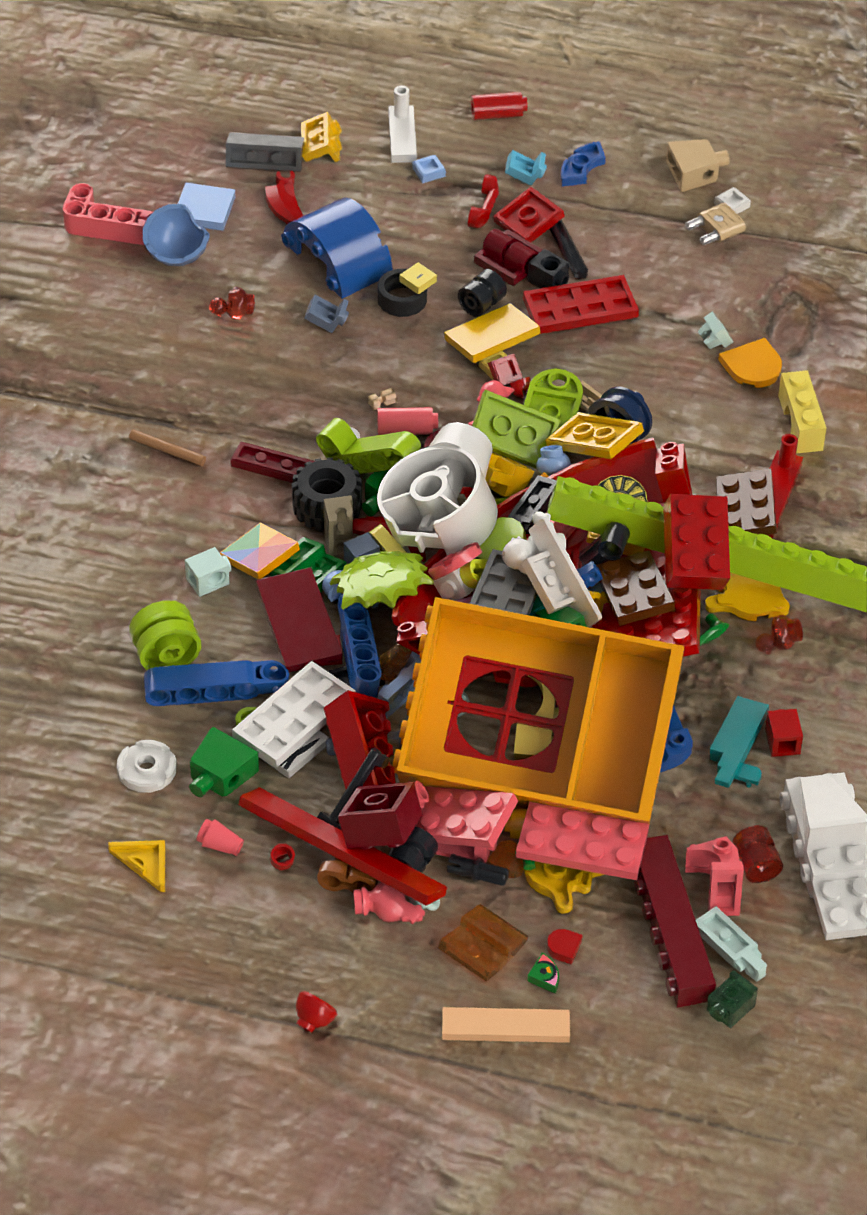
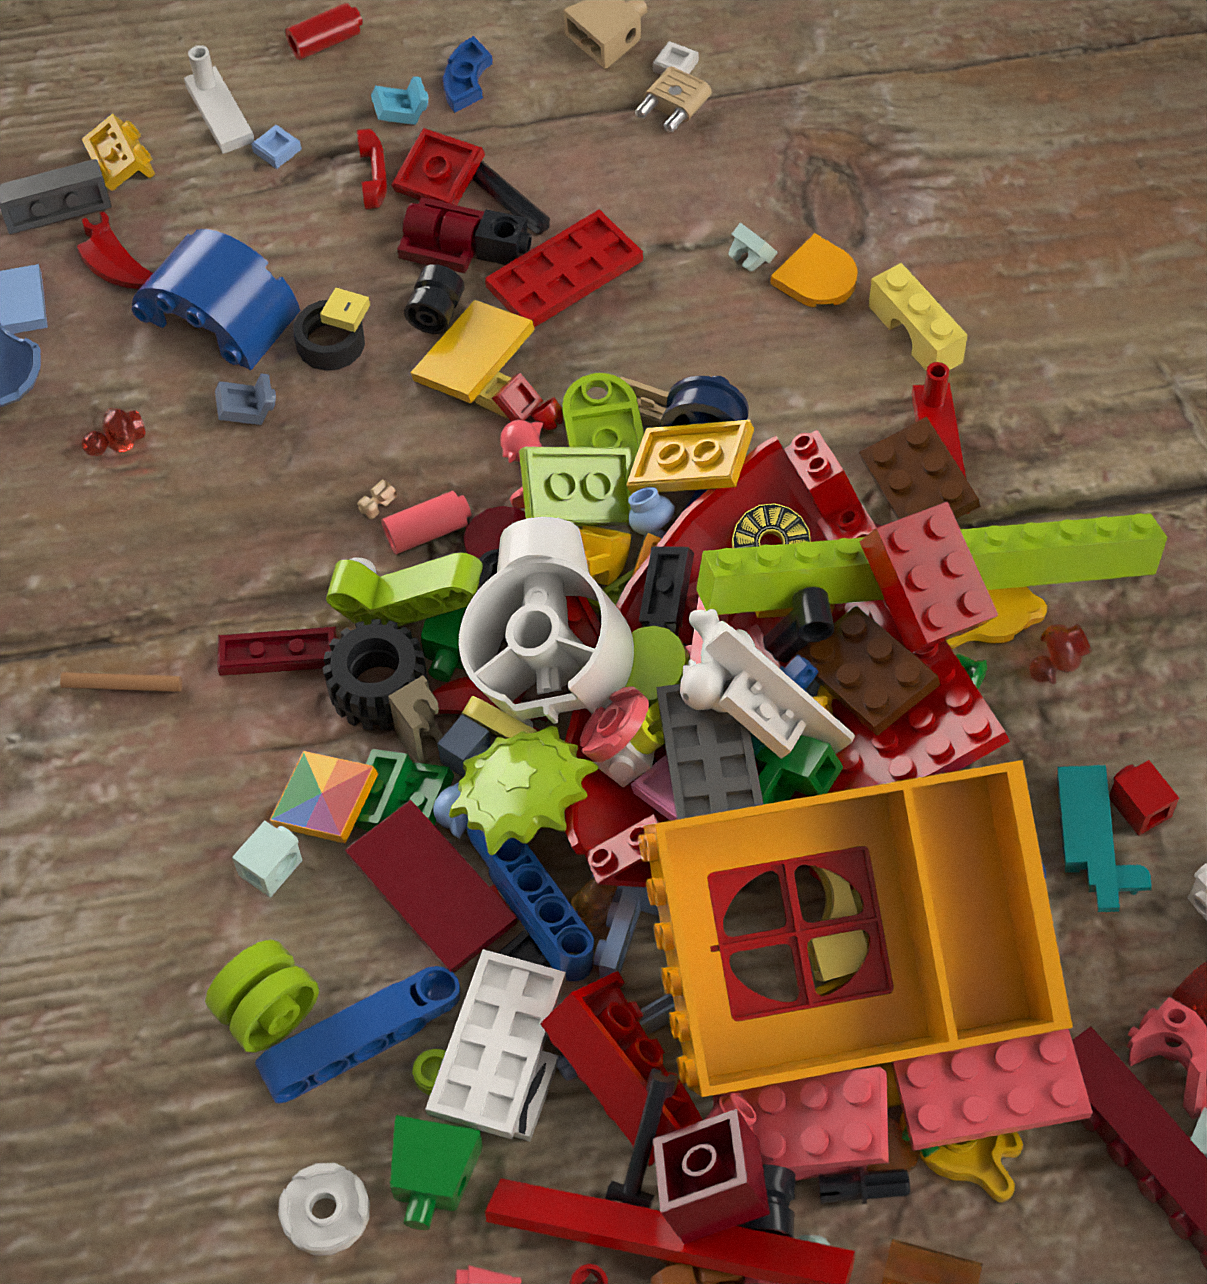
camera: 20 degrees left, 10 degrees up
red tile [547,929,583,965] -> none

